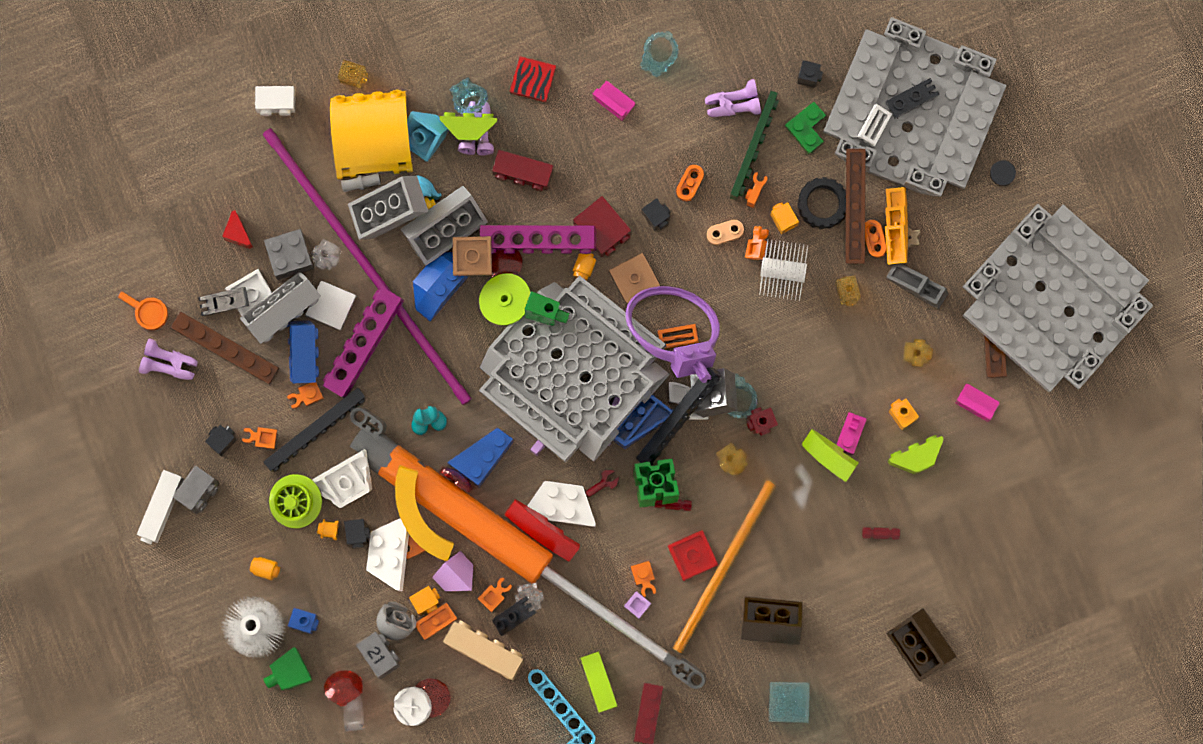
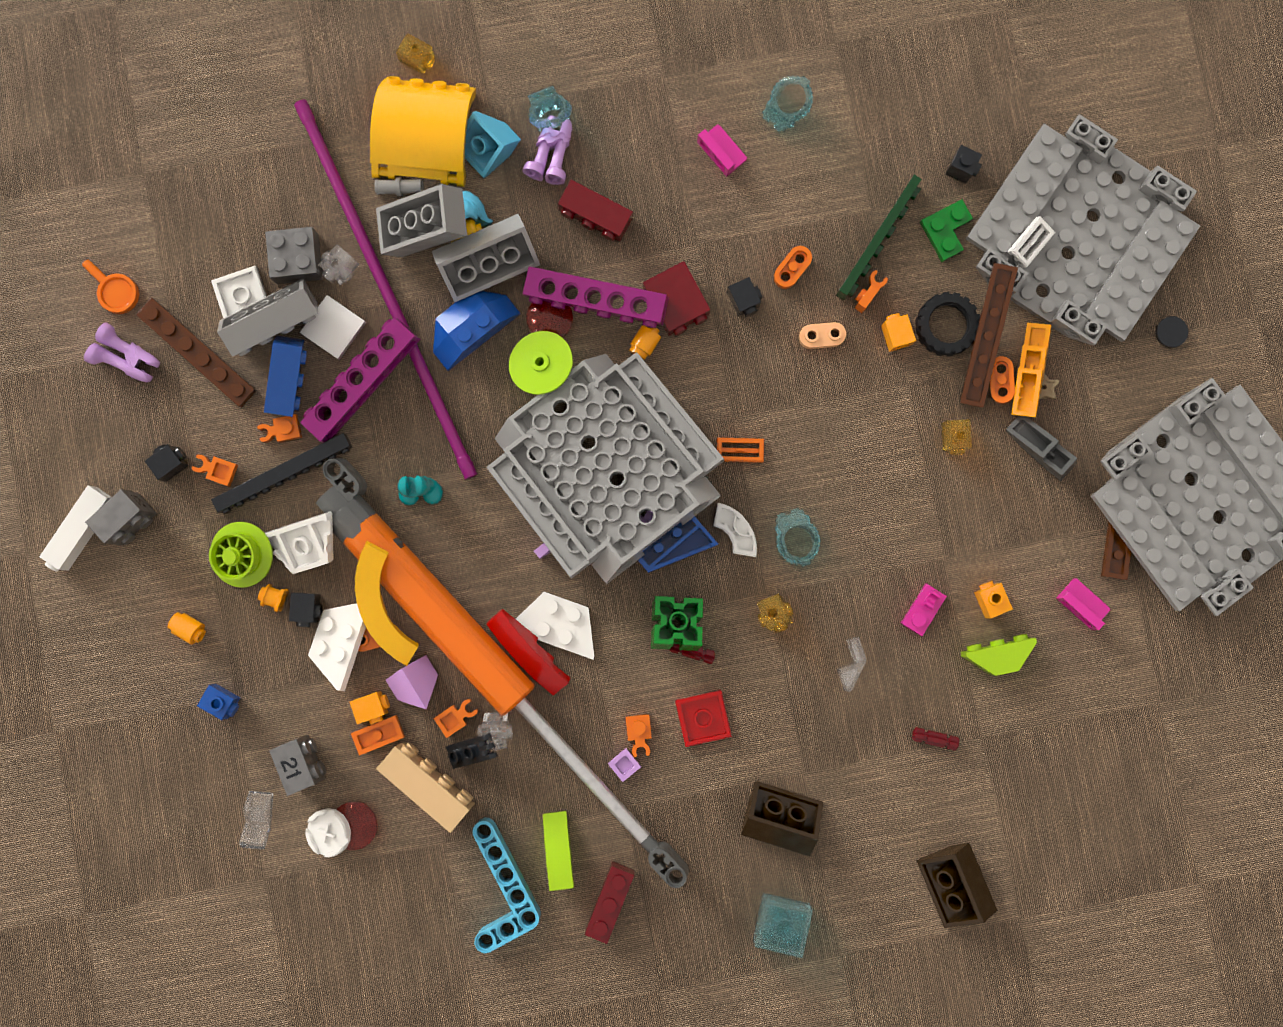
camera: 10 degrees right, 5 degrees up
hinge [198,287,249,316] -> none
red slope [222,210,253,249] -> none
white piece [222,596,286,658] -> none
white piece [255,86,295,116] -> none
green torso [263,647,313,691] -> none
clear red dish [324,670,363,706] -> none
light grey cylinder [376,601,417,641] -> none
lime slope [440,112,498,140] -> none
clear red dish [440,466,473,493] -> none
blue wedge [447,428,514,488] -> none
medium nougat plate [453,236,492,276] -> none
red tile [510,56,556,102] -> none
green torso [525,291,570,326] -> none
dark red bar [585,470,619,497] -> none
medium nougat plate [609,253,660,304] -> none
medium lavender brick [625,286,720,383] -> none
black piece [636,366,722,466] -> none
light orange axle [673,481,776,653] -> none
flat silver brick [690,368,737,418] -> none
lavender piece [705,79,761,117] -> none
orange plate [745,226,769,260] -> none
dark red brick [746,407,778,436] -> none
white piece [759,241,808,301] -> none
lime slope [802,429,859,482] -> none
black hinge [886,78,940,119] -> none
clear yellow brick [903,339,933,367] -> none

